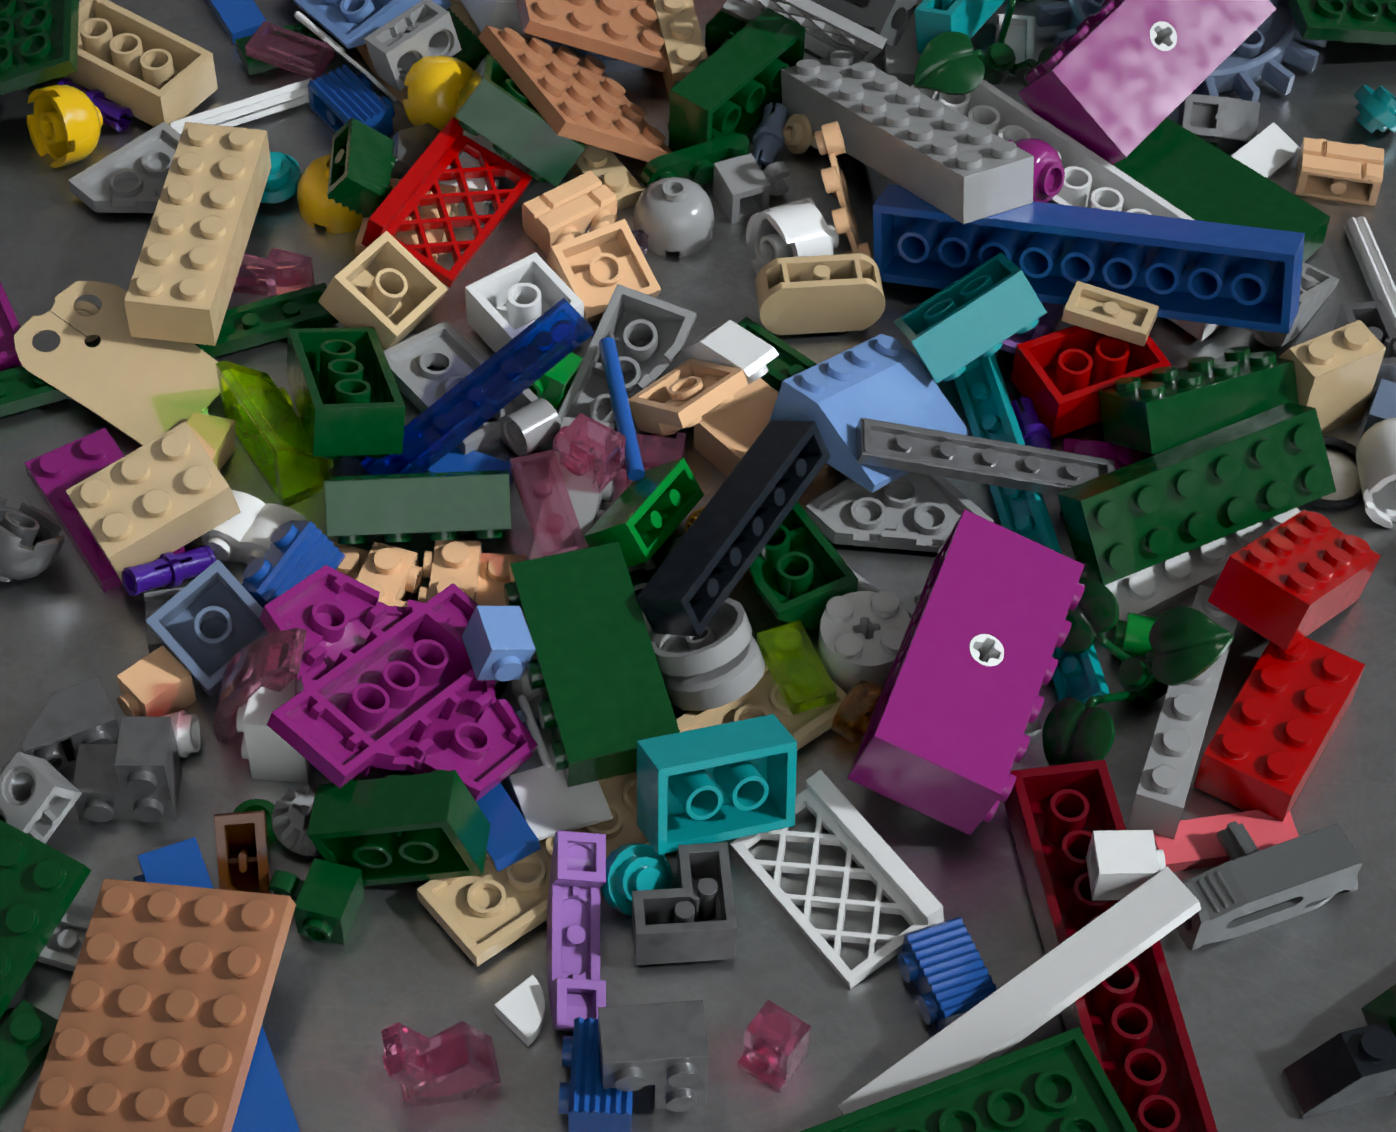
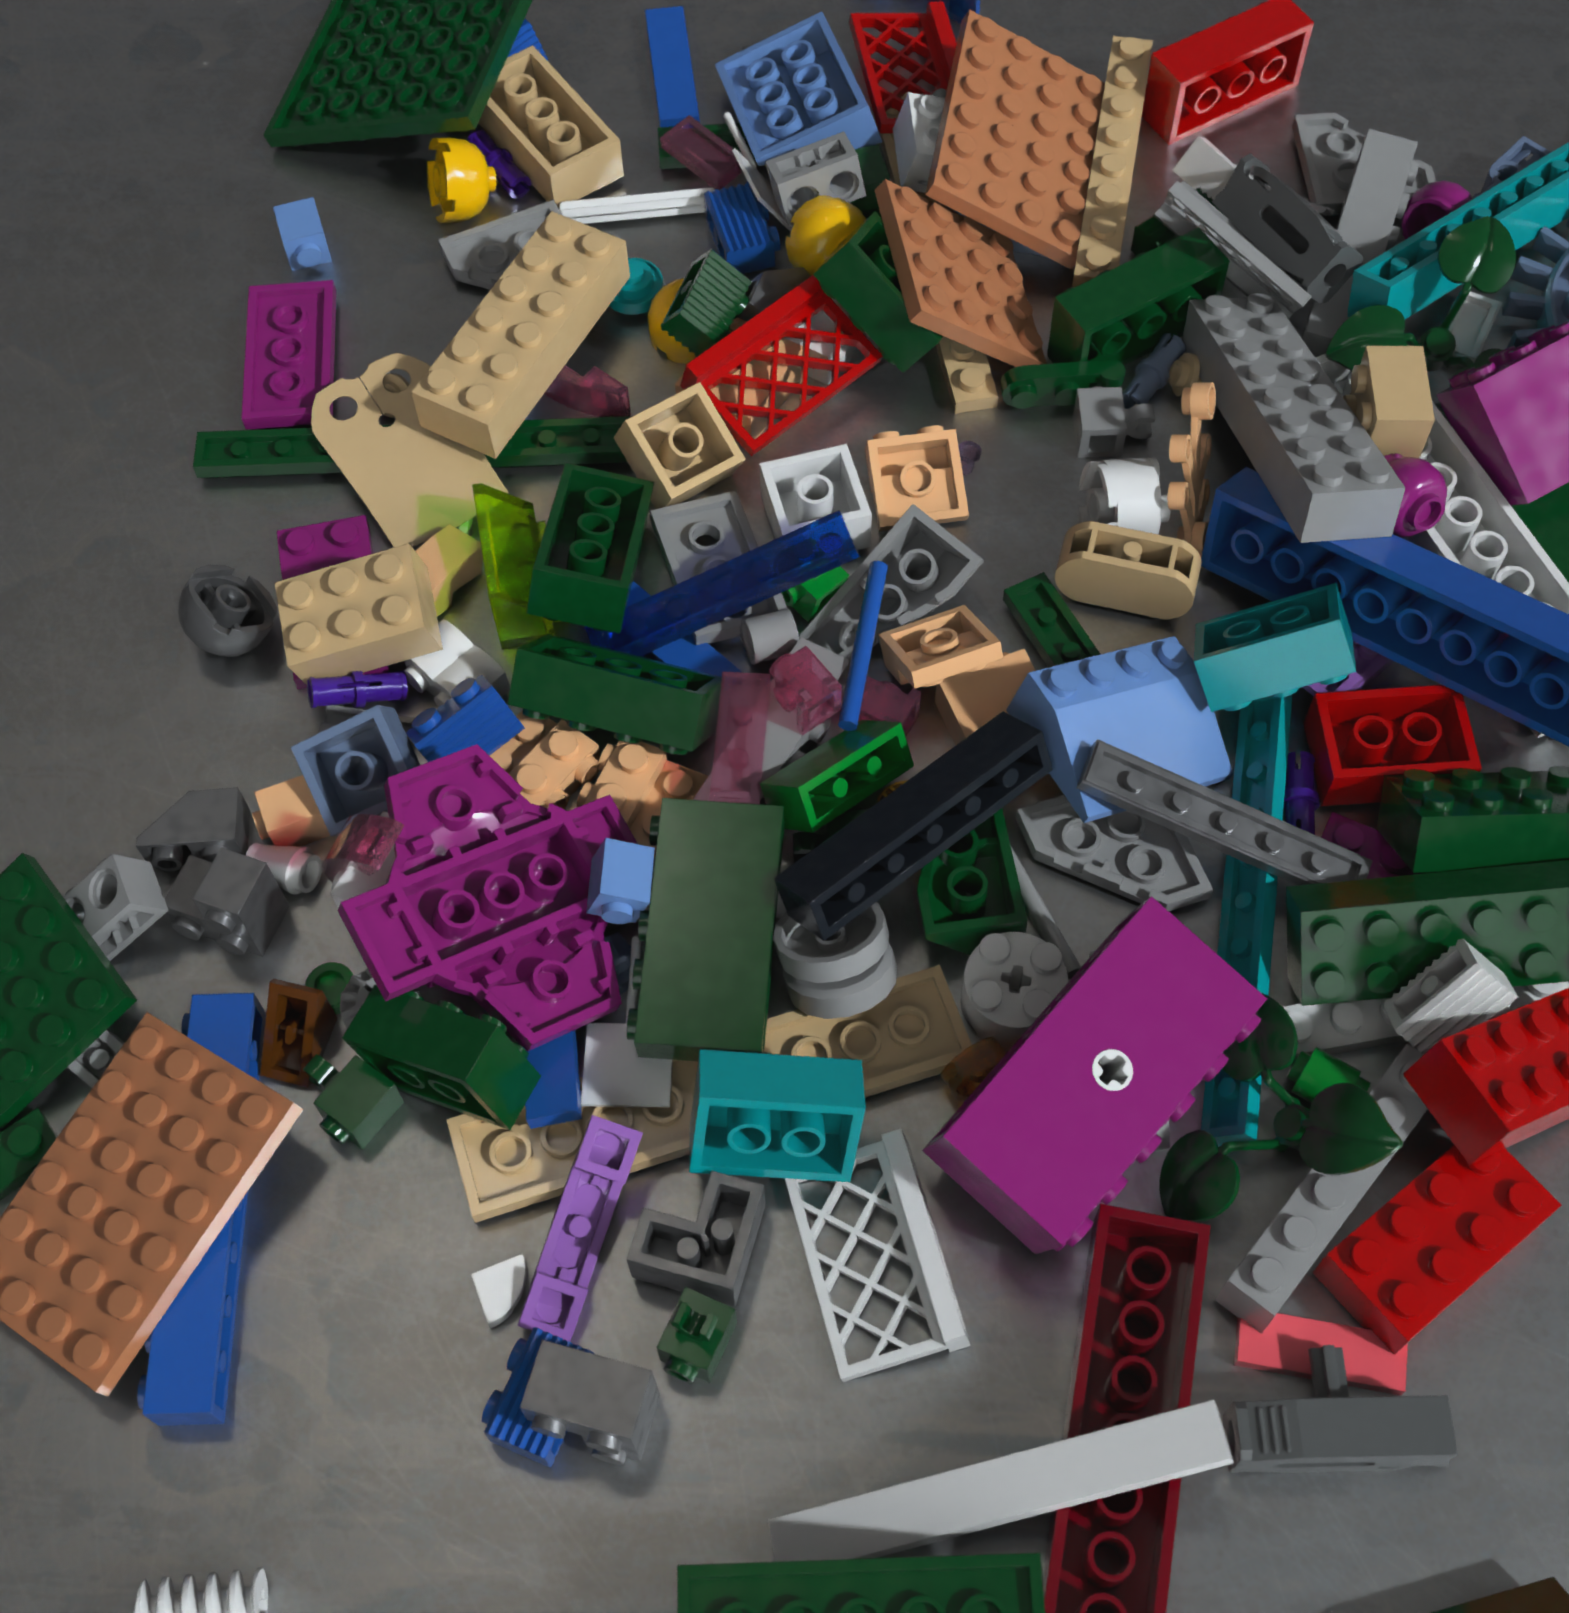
camera: 25 degrees right, 10 degrees up
clear pink brick [381,1021,500,1106] -> none
light nougat brick [522,170,617,256] -> none
teal plate [601,842,673,915] -> none
light grey cylinder [633,177,715,257] -> none
white slope [681,320,779,384] -> none
clear pink brick [737,1000,811,1093] -> none
clear neon green plate [756,620,837,715] -> none
blue brick [897,917,997,1032] -> none
tan plate [1062,281,1159,347] -> none
white brick [1086,830,1166,900] -> none
none -> dark green brick [656,1287,737,1384]
none -> tan brick [1343,346,1435,458]
none -> white brick [1383,939,1518,1054]

